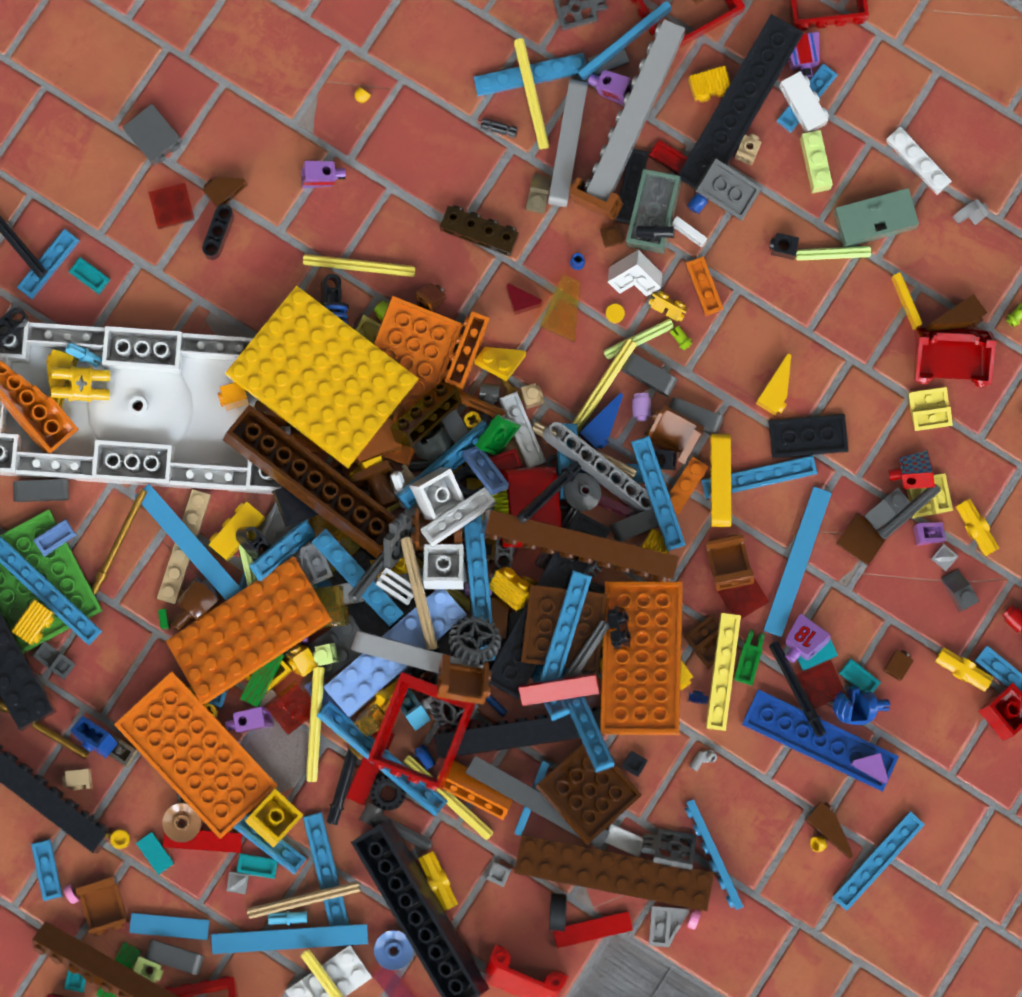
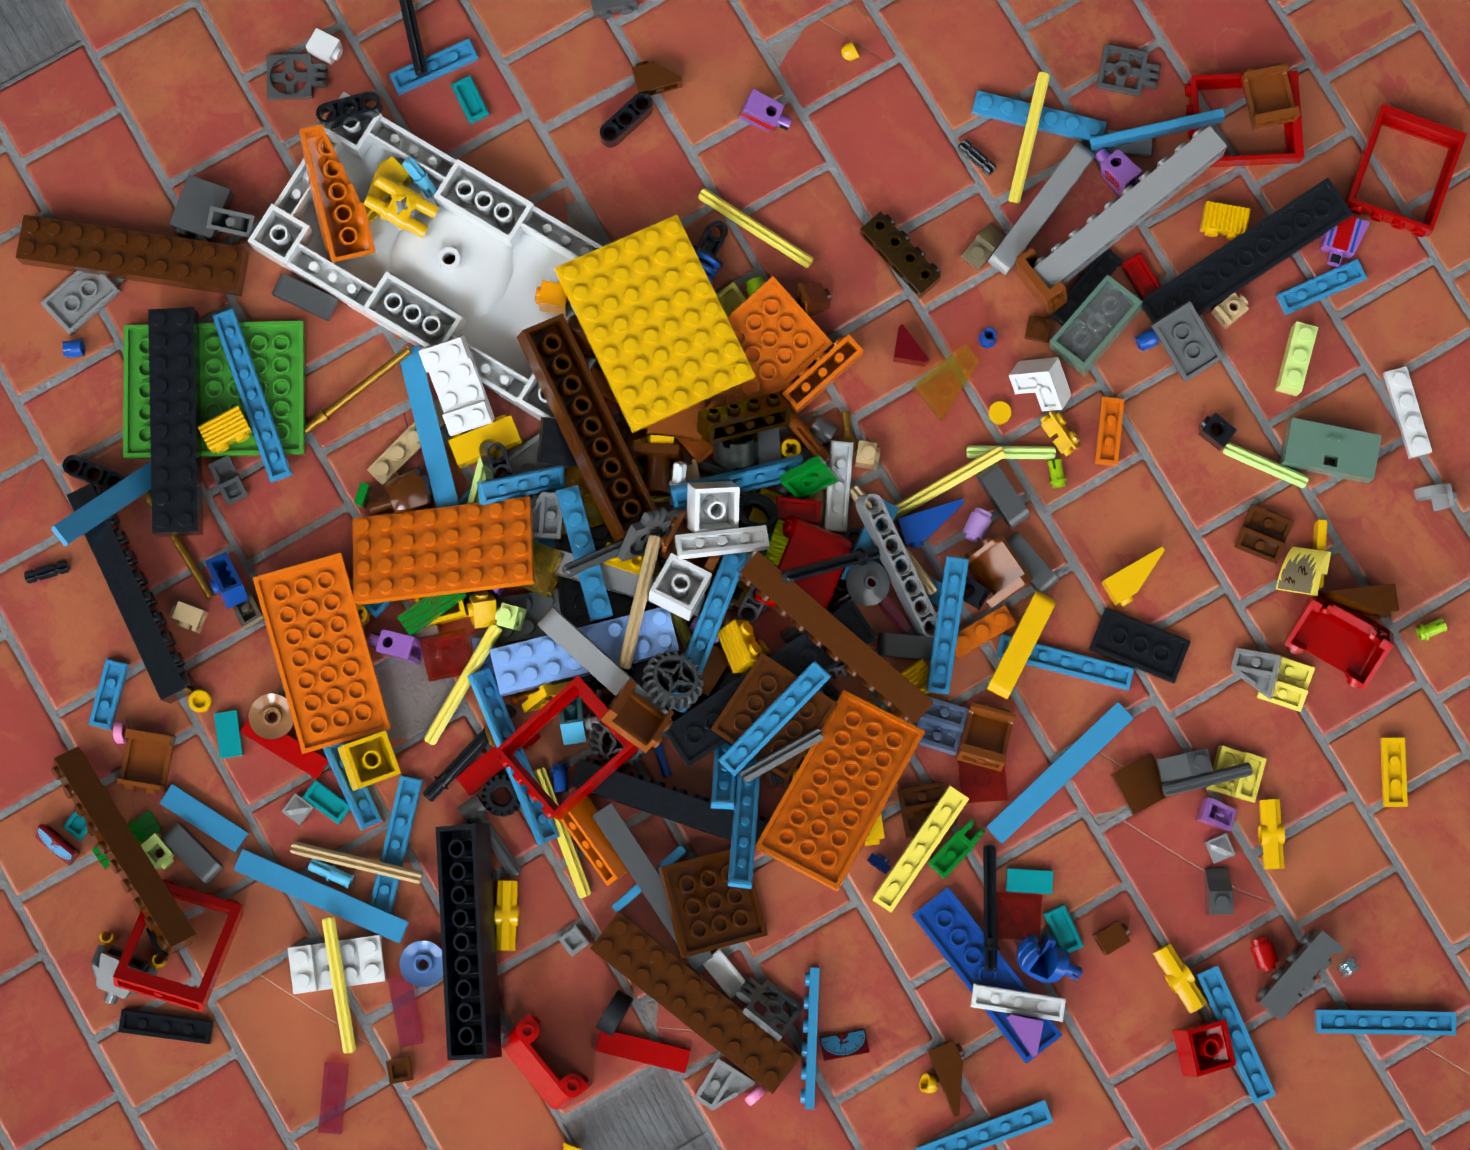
camera: 30 degrees right, 0 degrees up
medium blue tile [33,519,77,557] -> none
clear red plate [148,183,195,230] -> none
clear yellow brick [354,704,385,737] -> none
white tile [375,567,414,605] -> none
medium blue plate [462,446,509,496] -> none
yellow wing [474,347,526,381] -> none
tile [519,673,599,706] -> none
black hinge [607,606,631,649] -> none
black plate [621,750,648,777] -> none
black axle [636,224,674,239] -> none
white tile [672,216,707,247] -> none
light grey arm [689,750,717,771] -> none
white brick [779,71,829,133] -> none
medium lavender torso [785,614,830,663] -> none
red torso [888,450,935,489] -> none
none -> white piece [418,334,495,436]
none -> slope [819,1029,869,1061]
none -> sand blue slope [916,696,969,756]
none -> white tile [970,984,1066,1022]
none -> light grey wing [1231,648,1282,699]
none -> reddish brown slope [1234,504,1294,564]
none -> slope [1276,546,1331,596]

